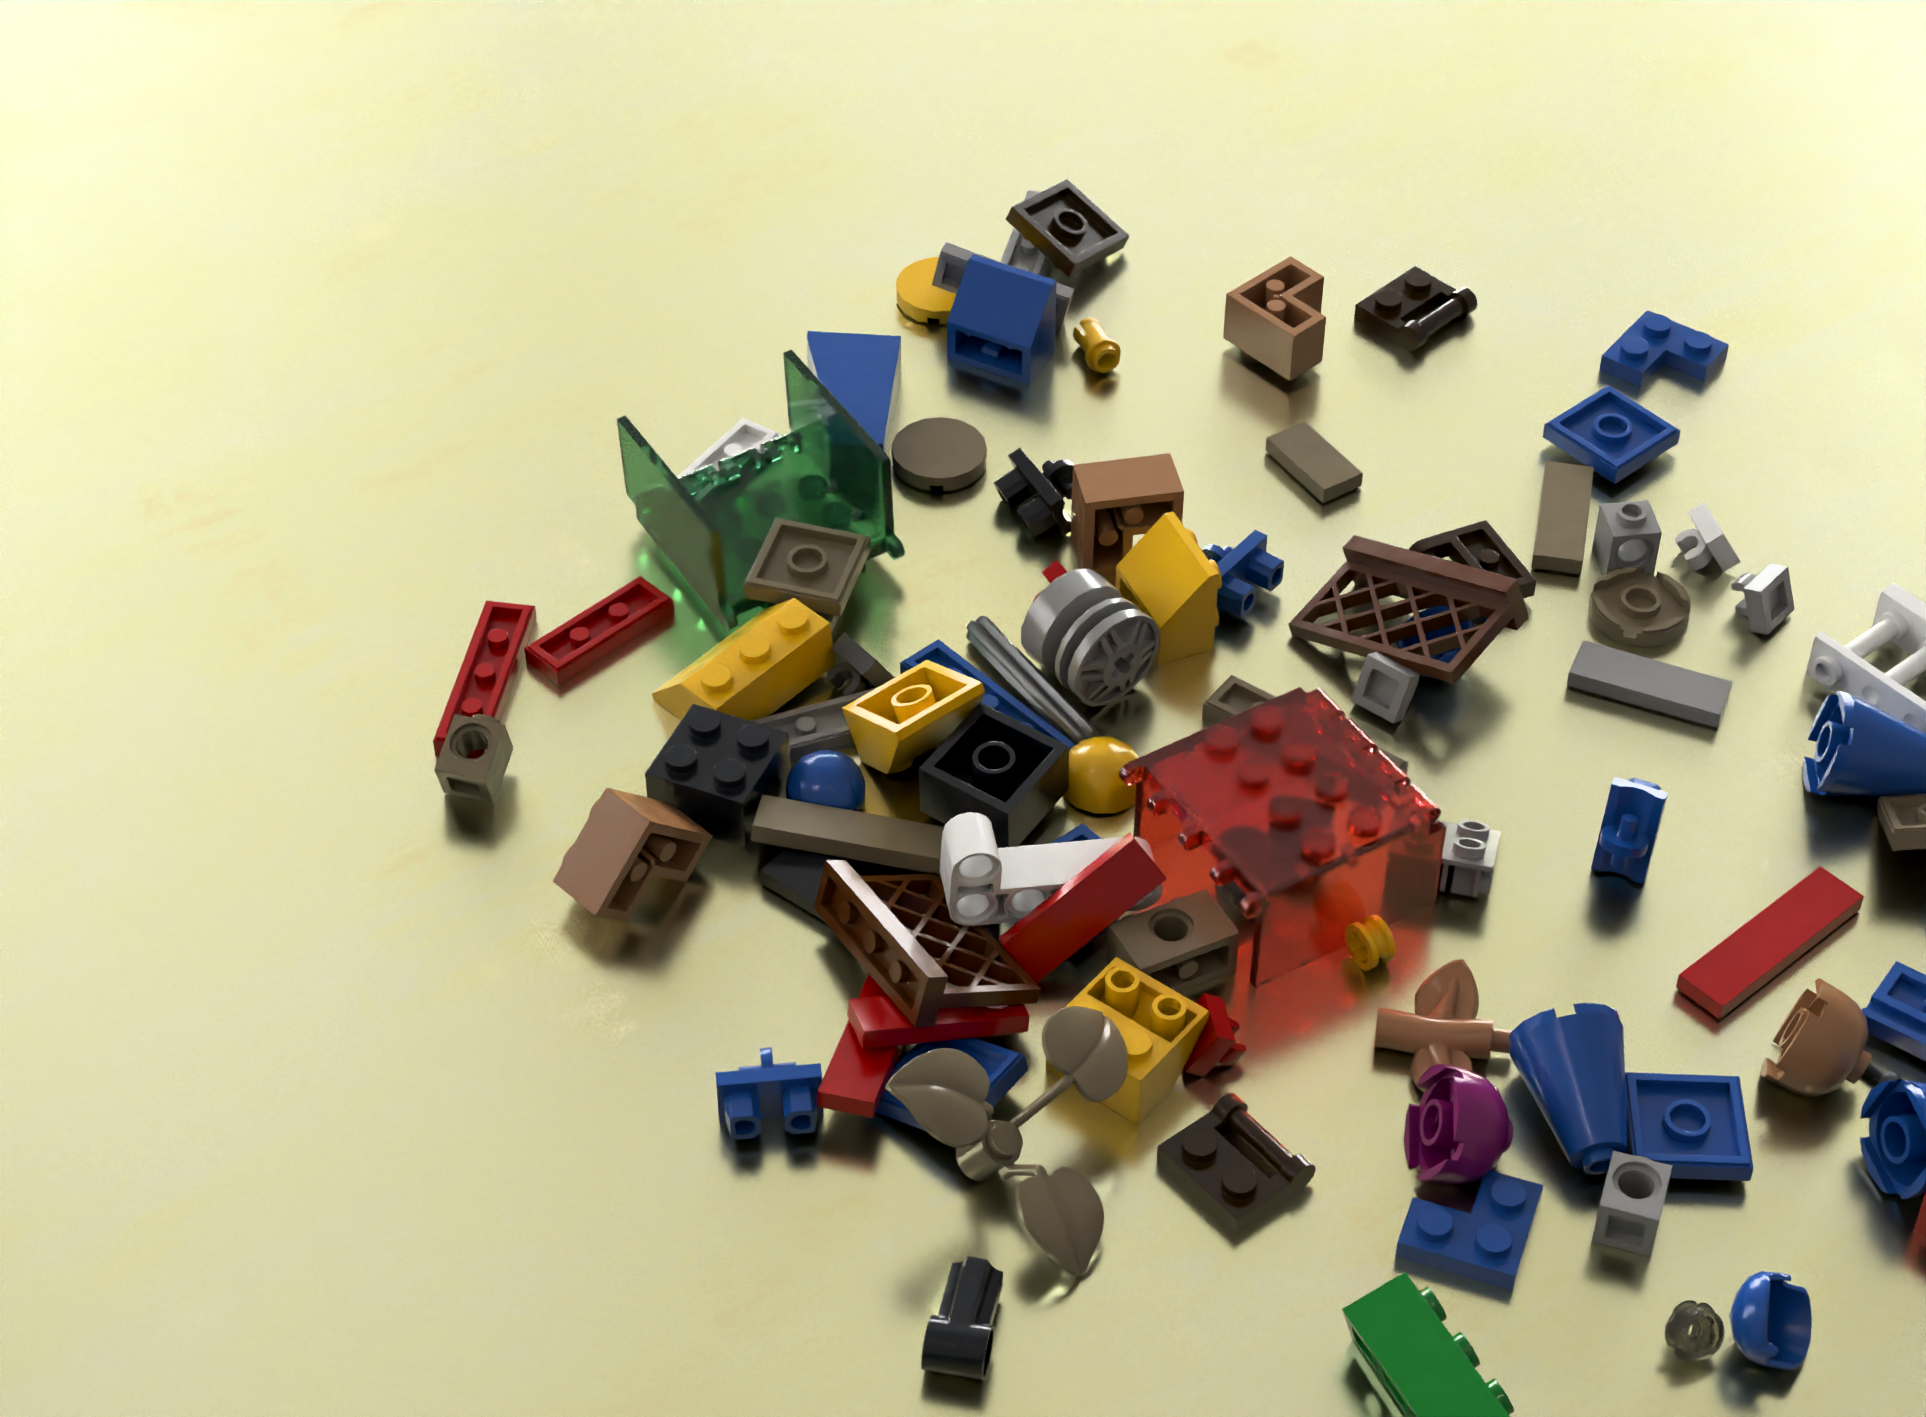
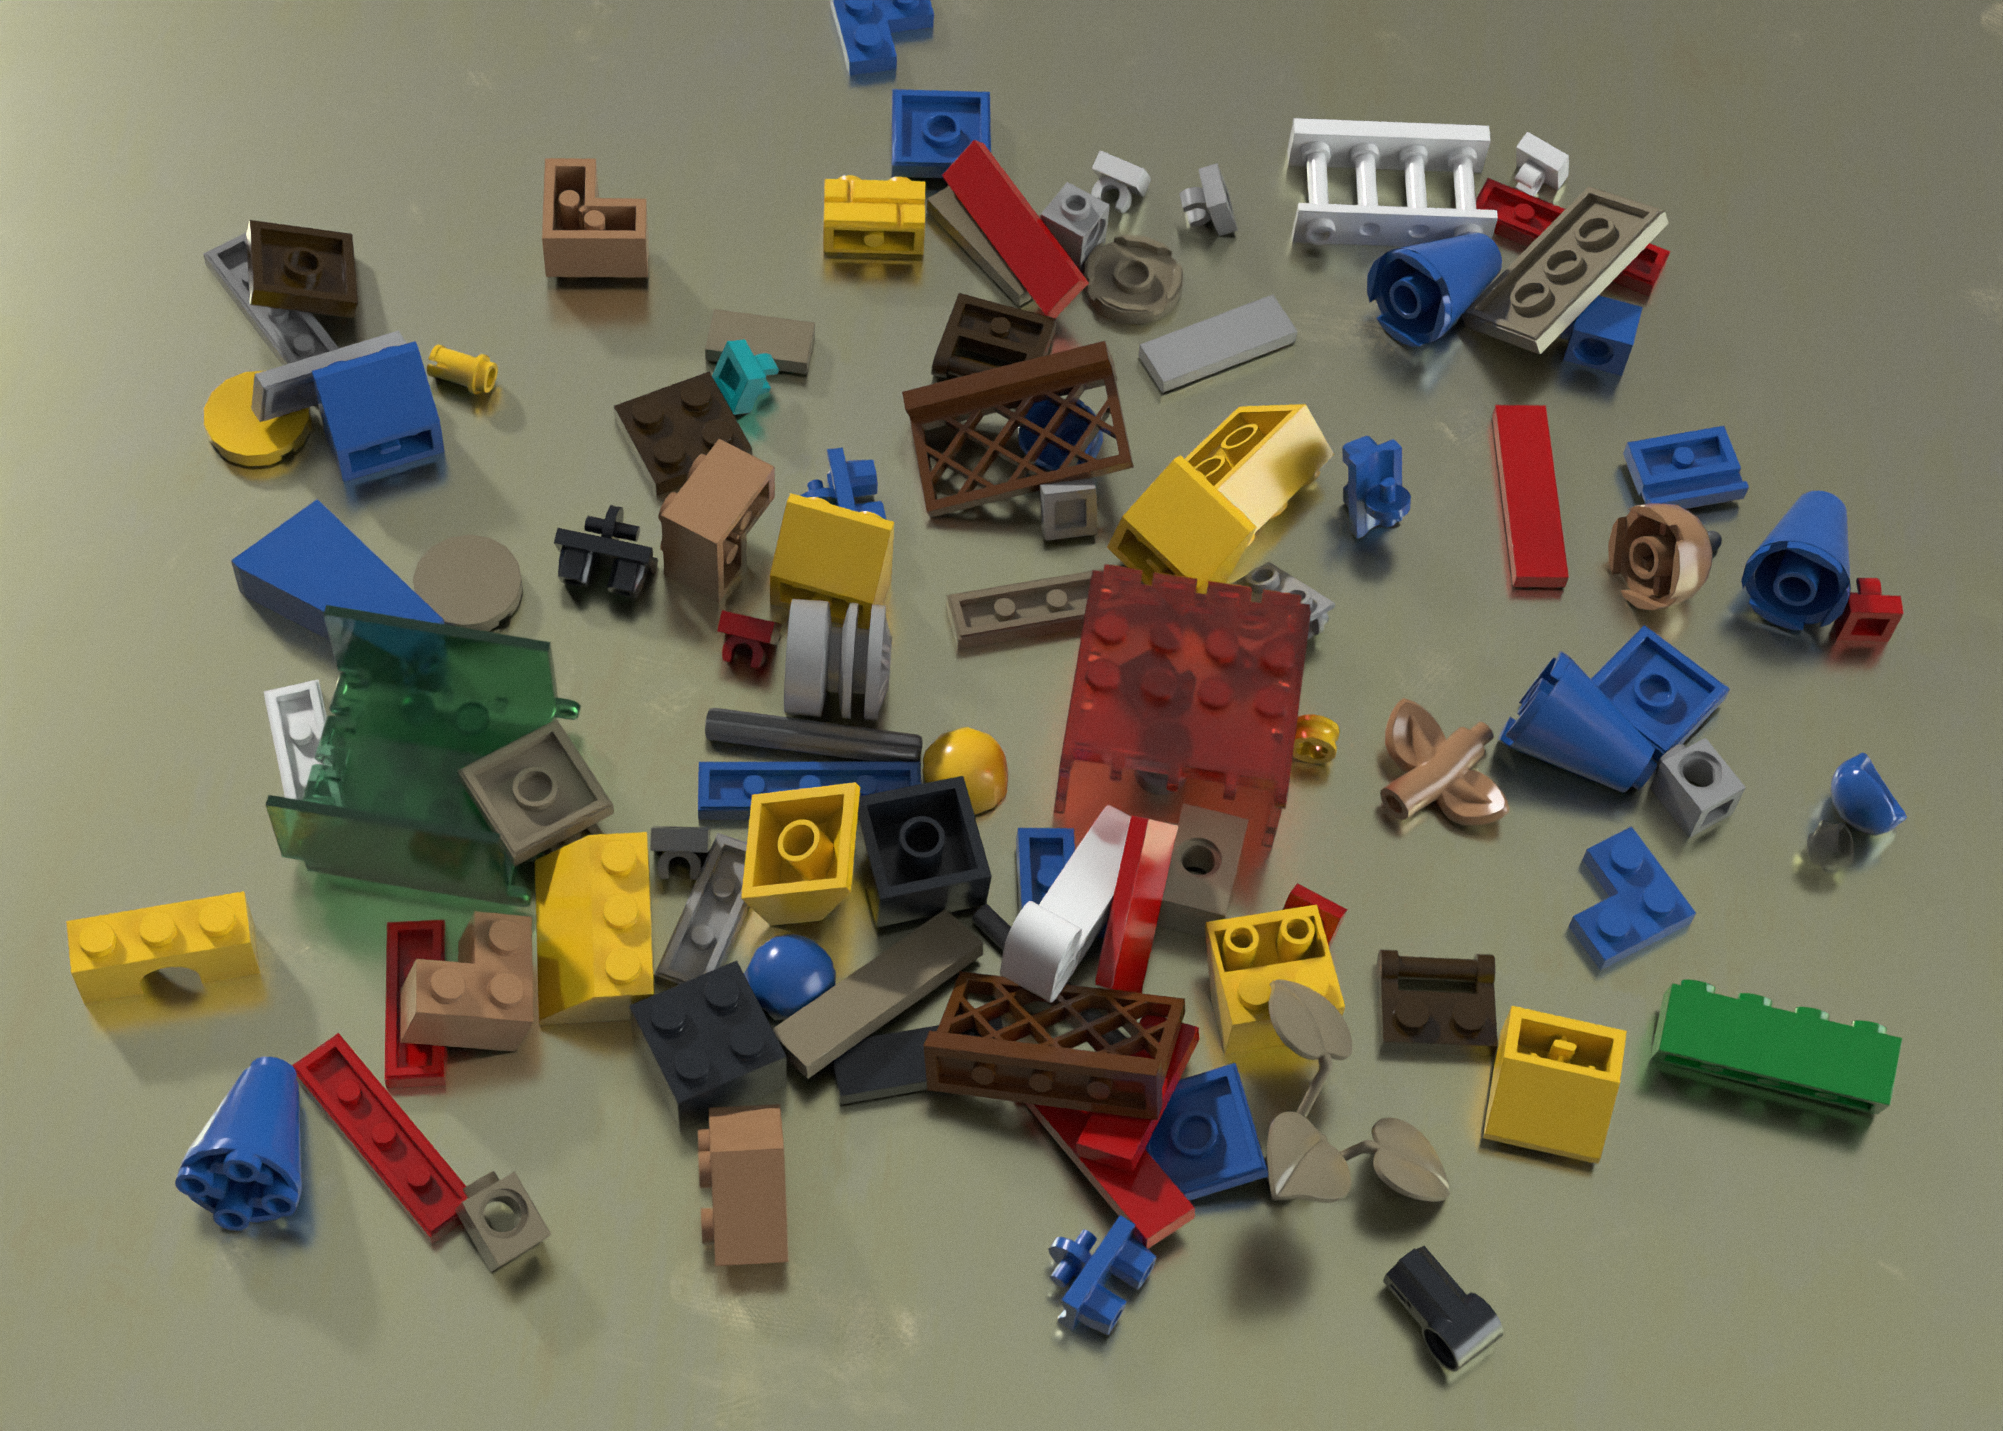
camera: 55 degrees left, 15 degrees up
dark brown plate [1354,266,1478,351] -> none
magenta cylinder [1404,1064,1513,1185] -> none
none -> yellow arch [66,891,260,1004]
none -> blue cone [175,1057,302,1231]
none -> medium nougat brick [400,911,534,1052]
none -> dark brown plate [614,371,752,496]
none -> teal tile [712,339,779,415]
none -> yellow brick [823,175,925,255]
none -> red tile [942,140,1089,318]
none -> yellow slope [1107,455,1257,619]
none -> yellow slope [1185,404,1334,547]
none -> yellow slope [1483,1006,1627,1164]

